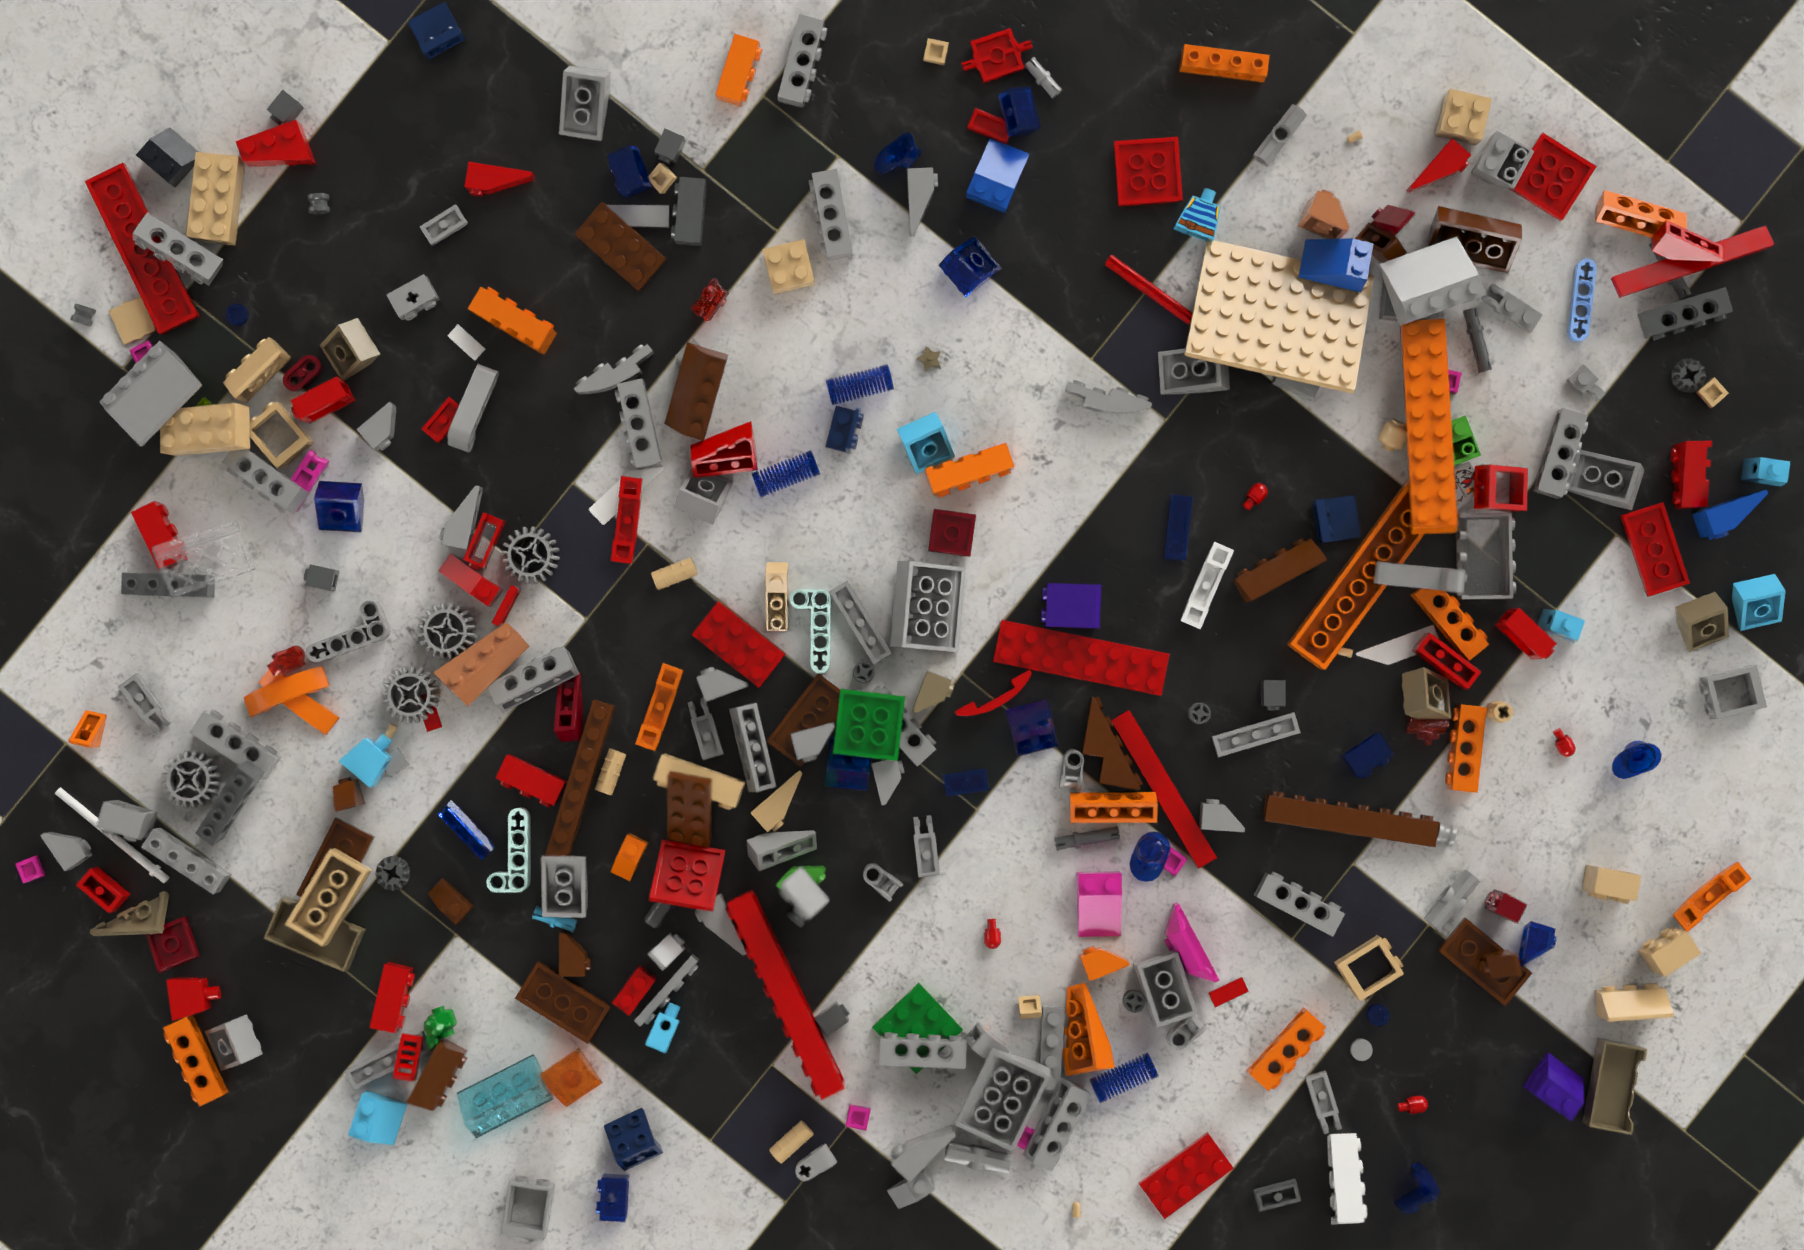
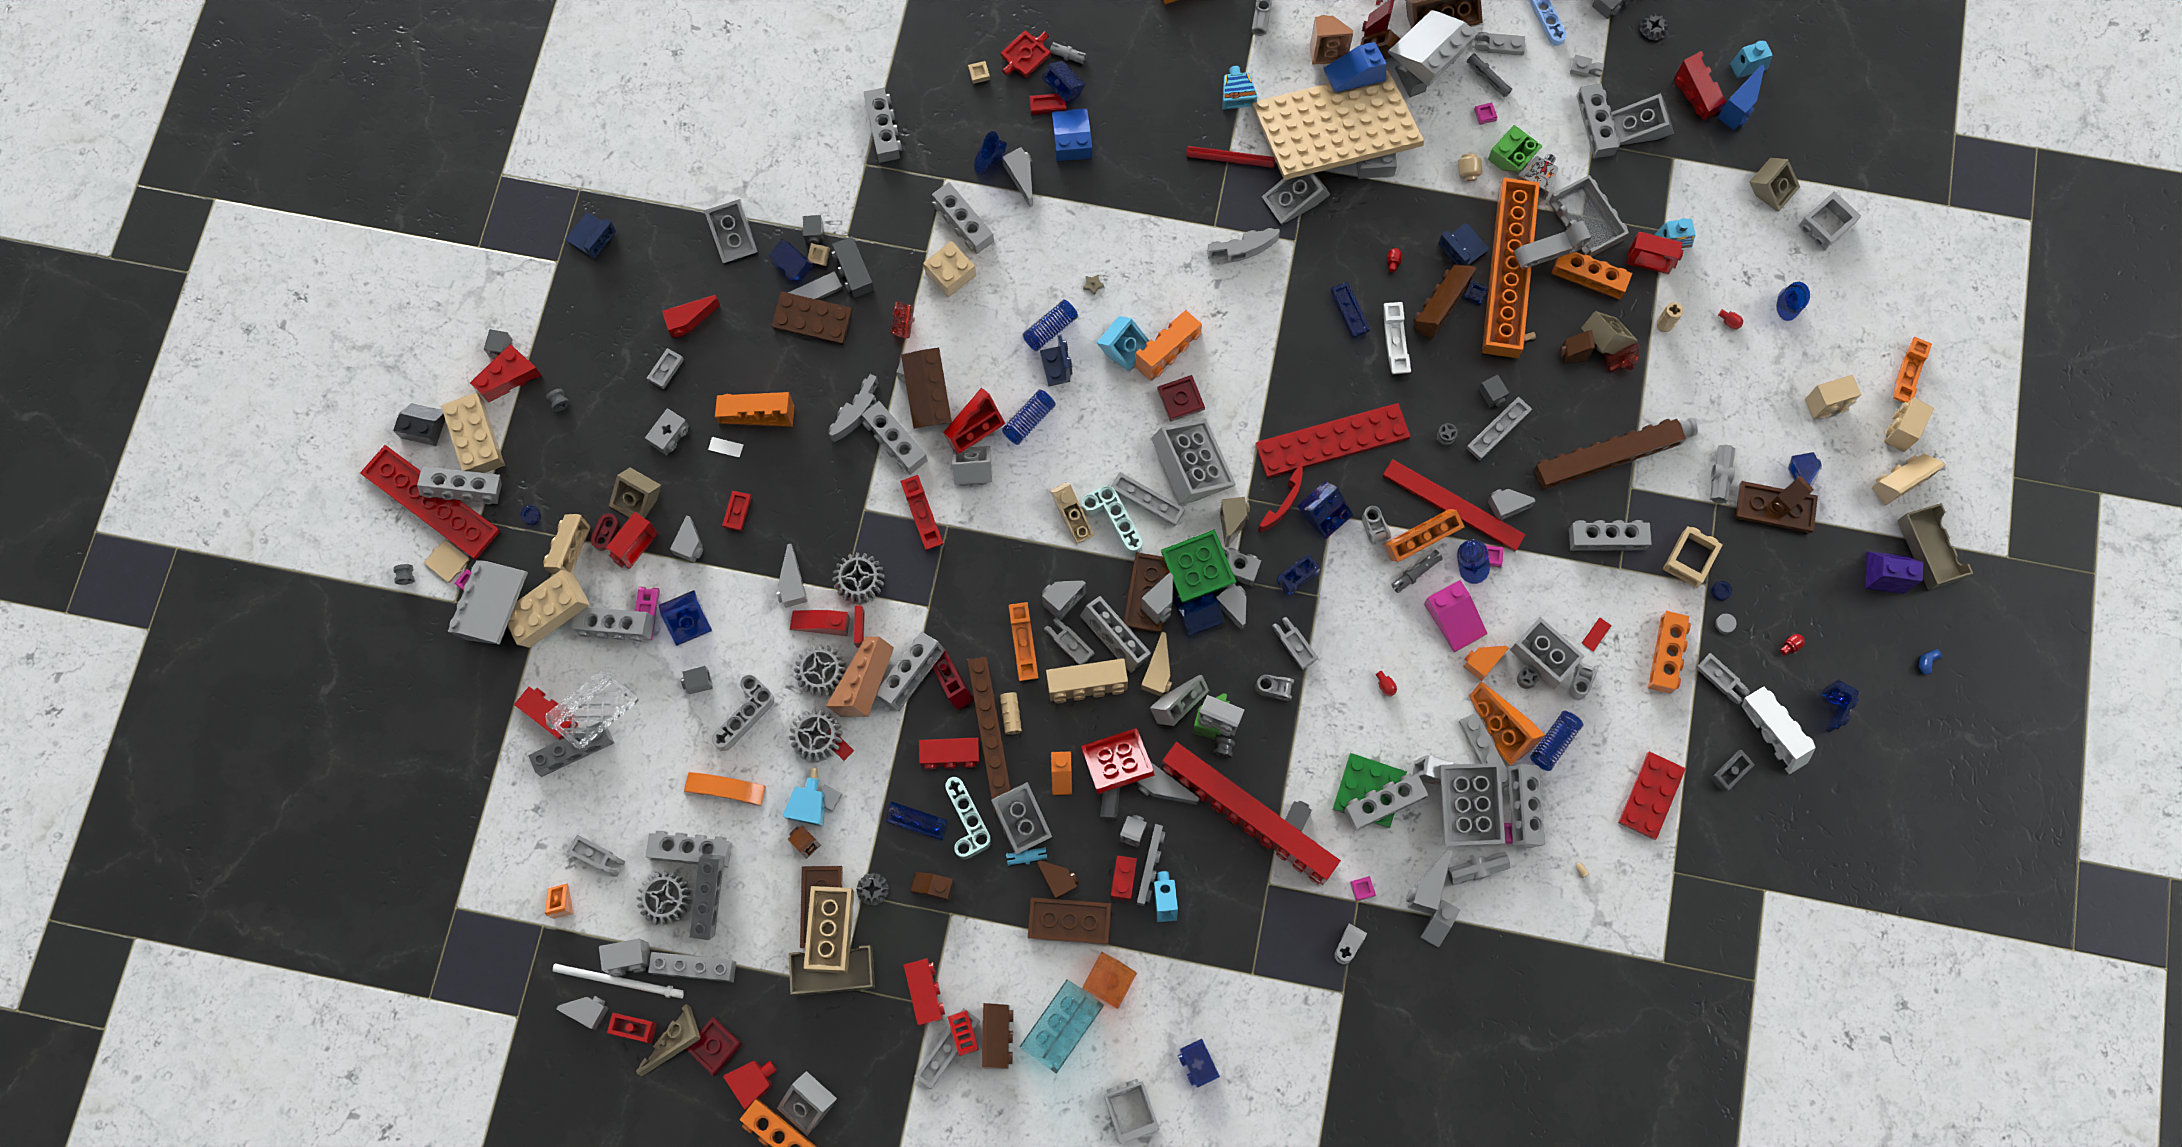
camera: 20 degrees left, 15 degrees down
dark pink tile [16,855,45,884] -> none
orange slope [243,666,330,718] -> none
tan window [249,401,314,470] -> none
clear red hips [267,646,306,676] -> none
medium azure slope [348,1090,408,1145] -> none
green head [424,1006,457,1051] -> none
light grey beam [448,364,499,453] -> none
red window [463,512,506,571] -> none
white sticker [589,467,663,525] -> none
dark blue bracket [604,1108,663,1171] -> none
tan axle [651,557,698,590] -> none
reddish brown plate [667,771,712,848] -> none
red plate [692,601,786,688] -> none
orange brick [715,34,763,107] -> none
tan axle [769,1120,814,1164] -> none
dark grey wheel [853,662,875,683] -> none
clear blue slope [938,236,1002,297] -> none
tan plate [1018,995,1042,1019] -> none
dark purple slope [1041,583,1101,629] -> none
reddish brown slope [1081,697,1143,790] -> none
red plate [1113,137,1183,206] -> none
dark pink wedge [1164,902,1220,982] -> none
clear blue brick [1341,732,1394,779] -> none
white sticker [1356,625,1439,665] -> none
orange brick [1400,319,1458,534] -> none
red brick [1411,632,1481,690] -> none
orange brick [1445,704,1487,793] -> none
red window [1474,464,1528,512] -> none
dark red brick [1485,889,1528,924] -> none
red plate [1620,502,1690,597] -> none
tan plate [1696,377,1729,408] -> none
medium azure slope [1732,574,1785,631] -> none
none -> clear blue tile [1464,280,1488,305]
none -> reddish brown slope [1560,330,1595,363]
none -> blue arm [1919,649,1942,675]

